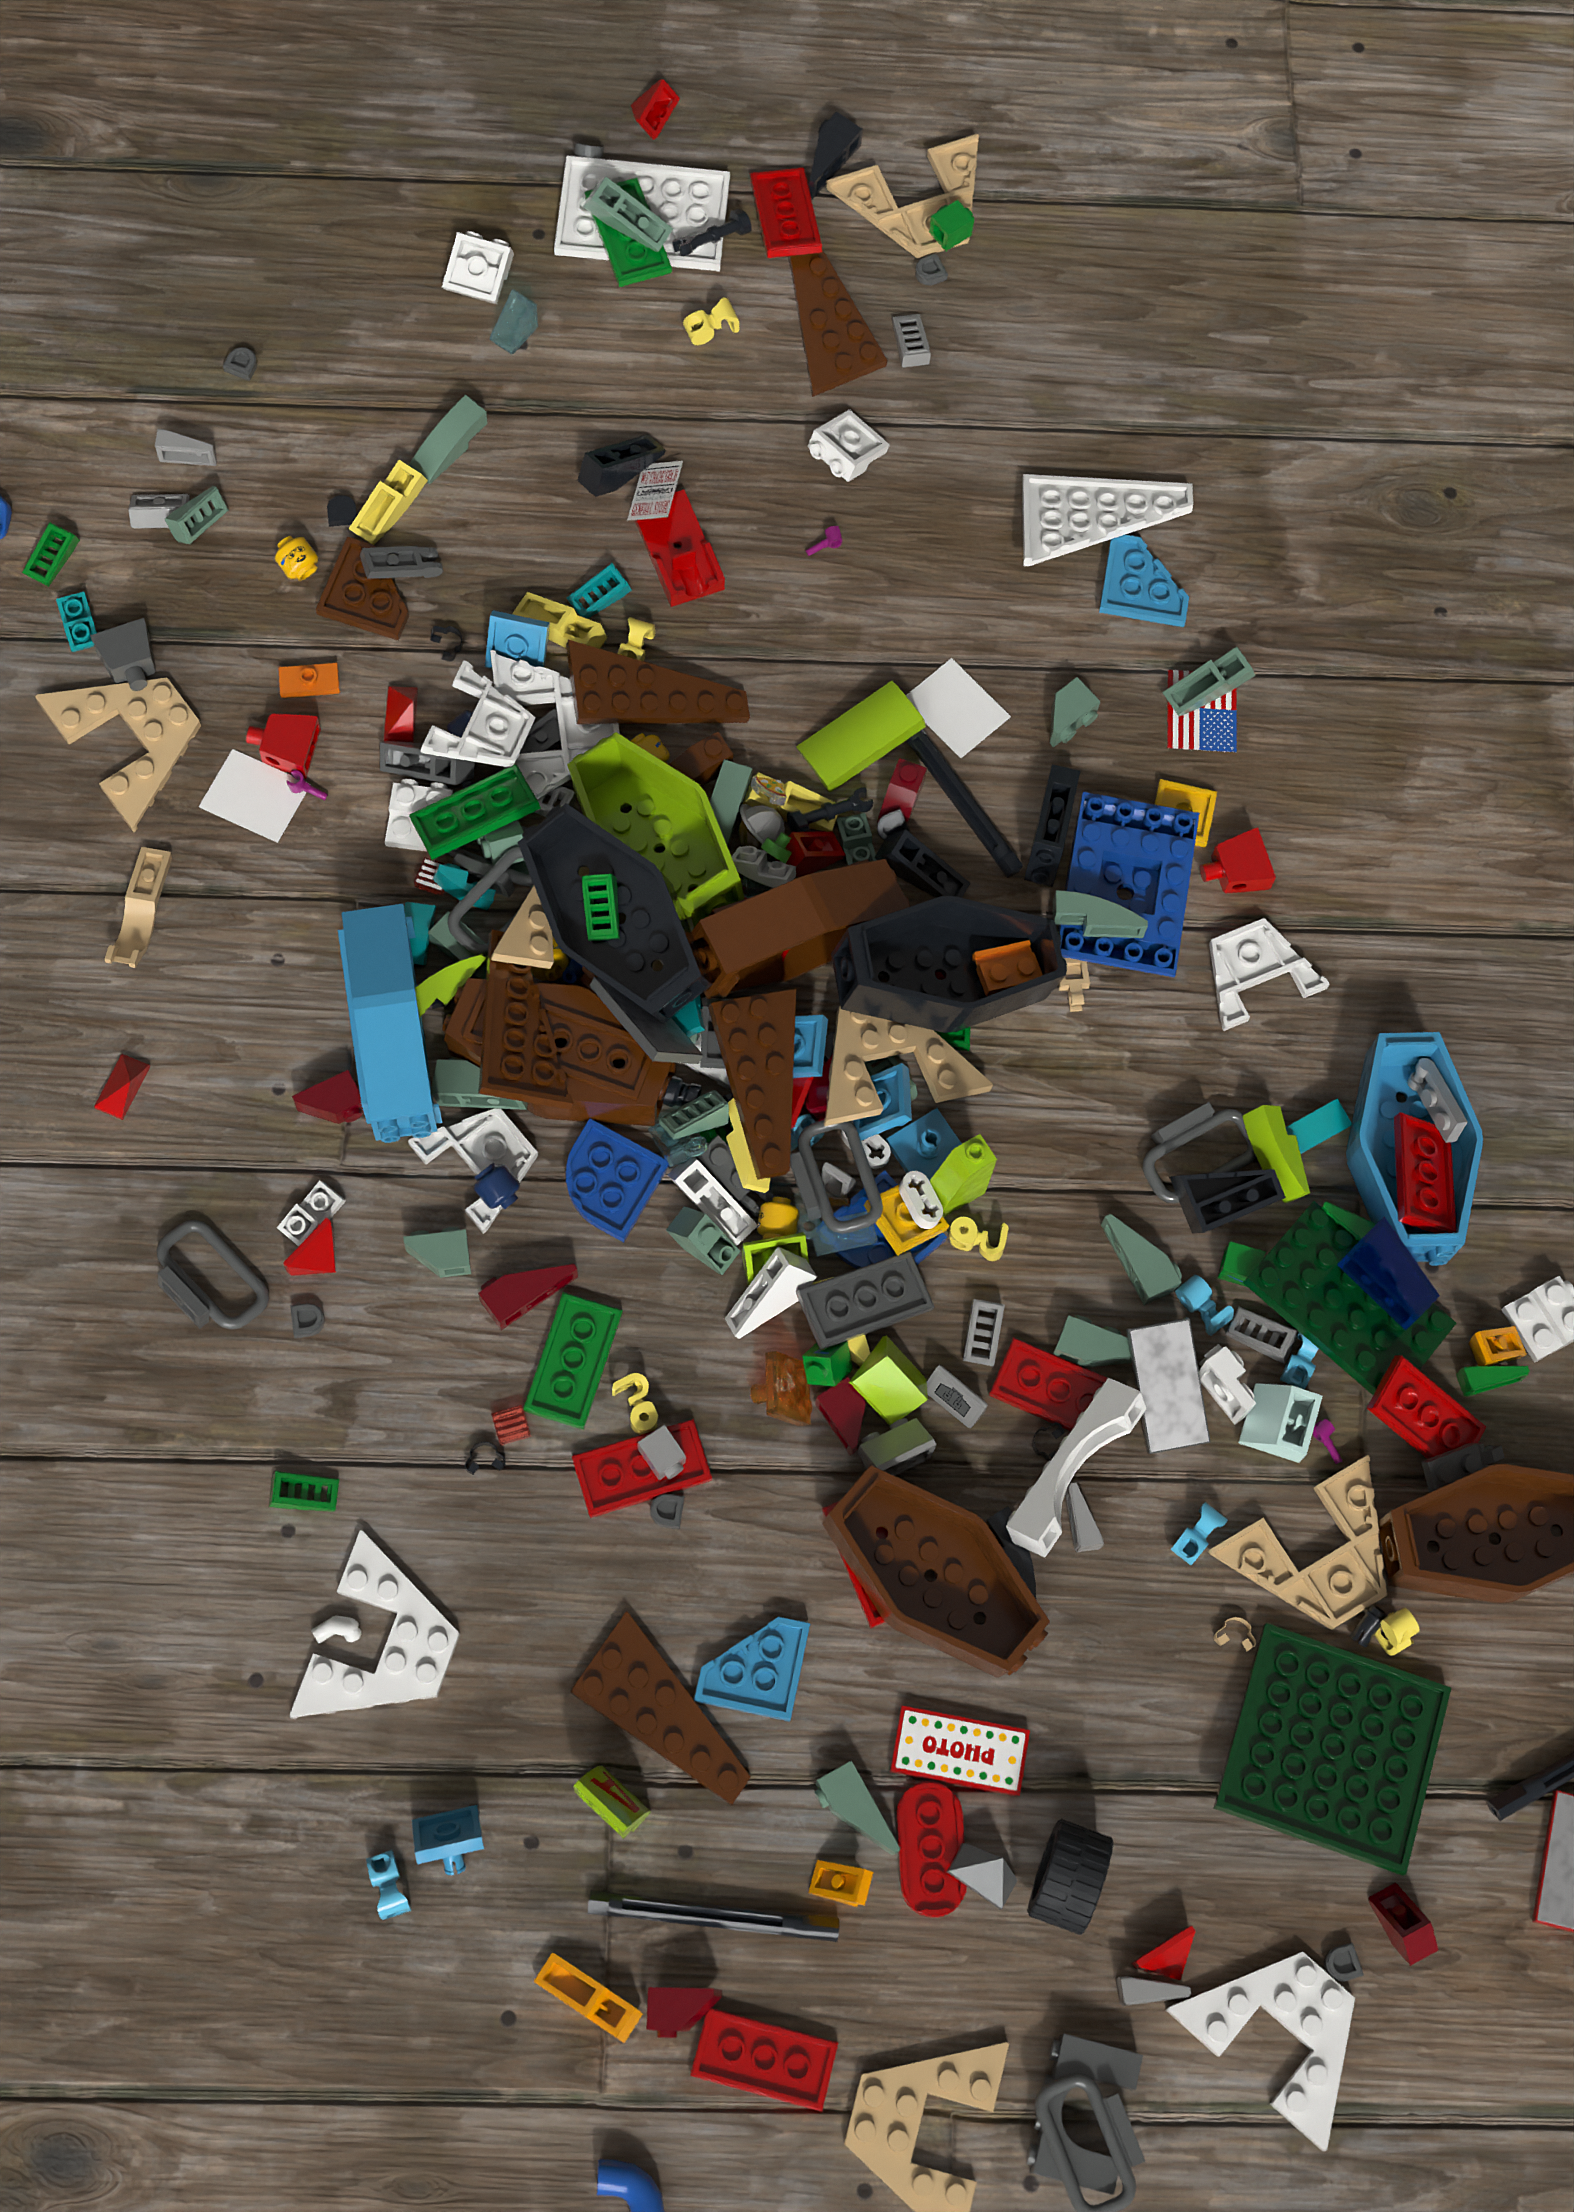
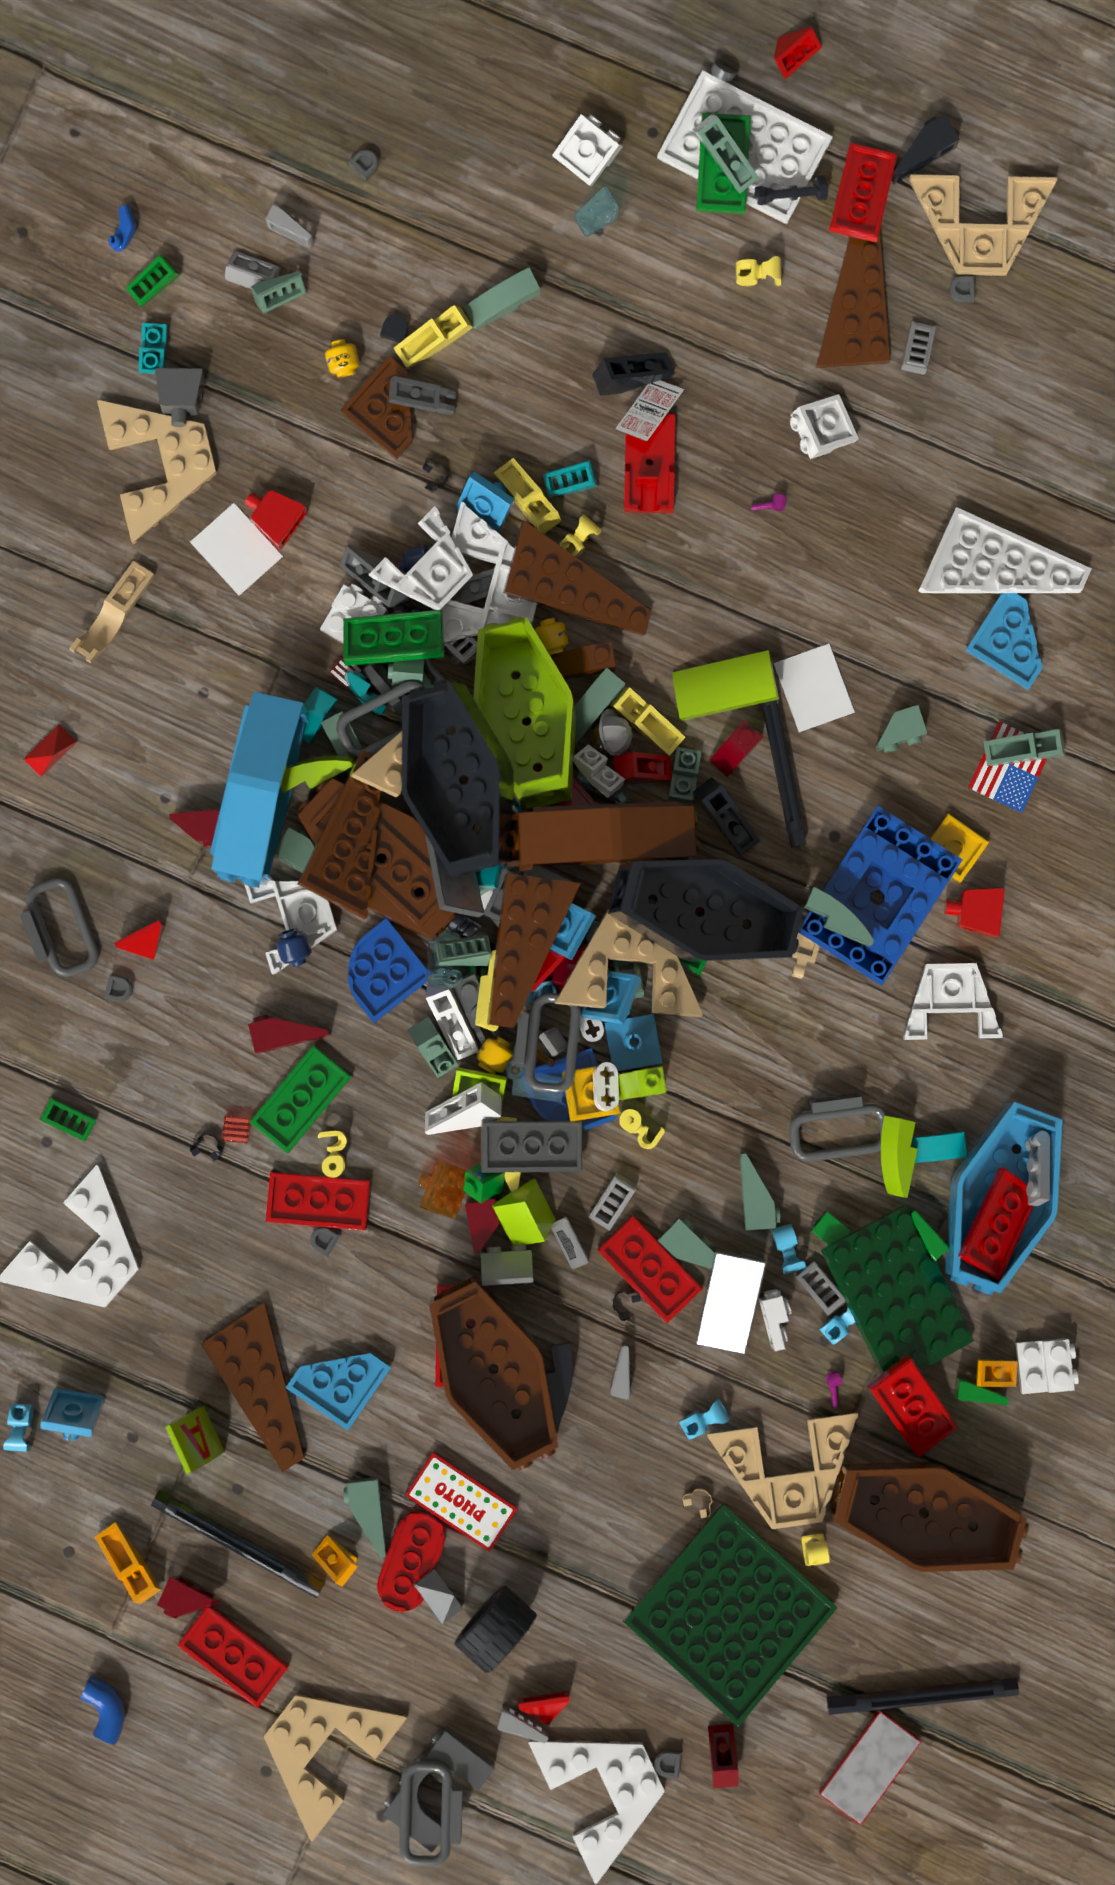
camera: 30 degrees right, 15 degrees up
white slope [277,1180,346,1246] -> none
orange plate [278,663,340,698] -> none
magenta hand [286,770,328,801] -> none
white arm [311,1615,361,1644] -> none
red slope [384,686,418,743] -> none
sand green slope [403,1227,471,1278] -> none
green slope [582,874,620,941] -> none
light grey brick [638,1425,686,1480] -> none
tile [750,776,787,806] -> none
bright green tile [761,832,792,864] -> none
black piece [787,787,874,832] -> none
black tile [877,807,912,840] -> none
green brick [929,200,974,252] -> none
orange plate [972,940,1043,996] -> none
white arch [1006,1378,1147,1558] -> none
black slope [1024,764,1081,887] -> none
black wedge [1169,1169,1286,1234] -> none
light aqua slope [1238,1383,1323,1463] -> none
clear blue wedge [1337,1217,1440,1331] -> none
black pin [1349,1604,1388,1648] -> none
dark grey hinge [1421,1442,1505,1493] -> none

